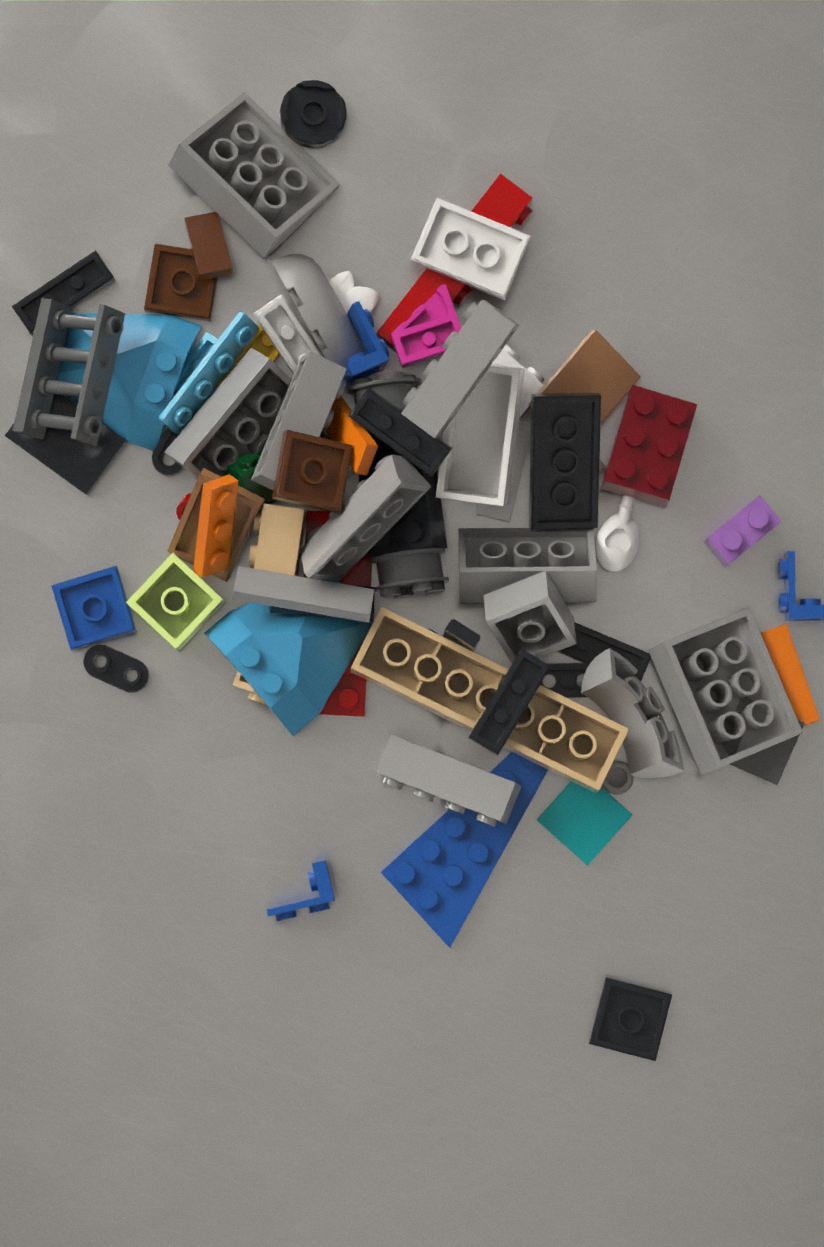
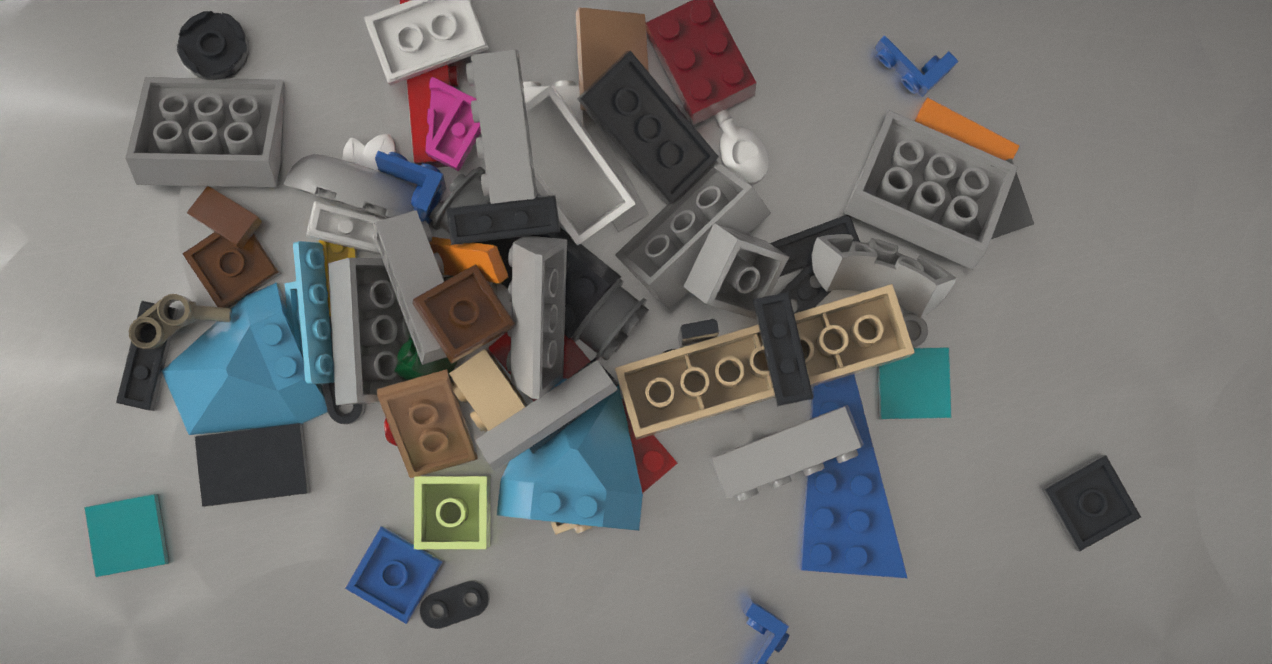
camera: 40 degrees left, 0 degrees up
dark grey fence [12,298,125,446] -> none
orange plate [193,474,238,578] -> none
medium lavender brick [704,495,781,568] -> none
none -> dark tan beam [128,294,232,349]

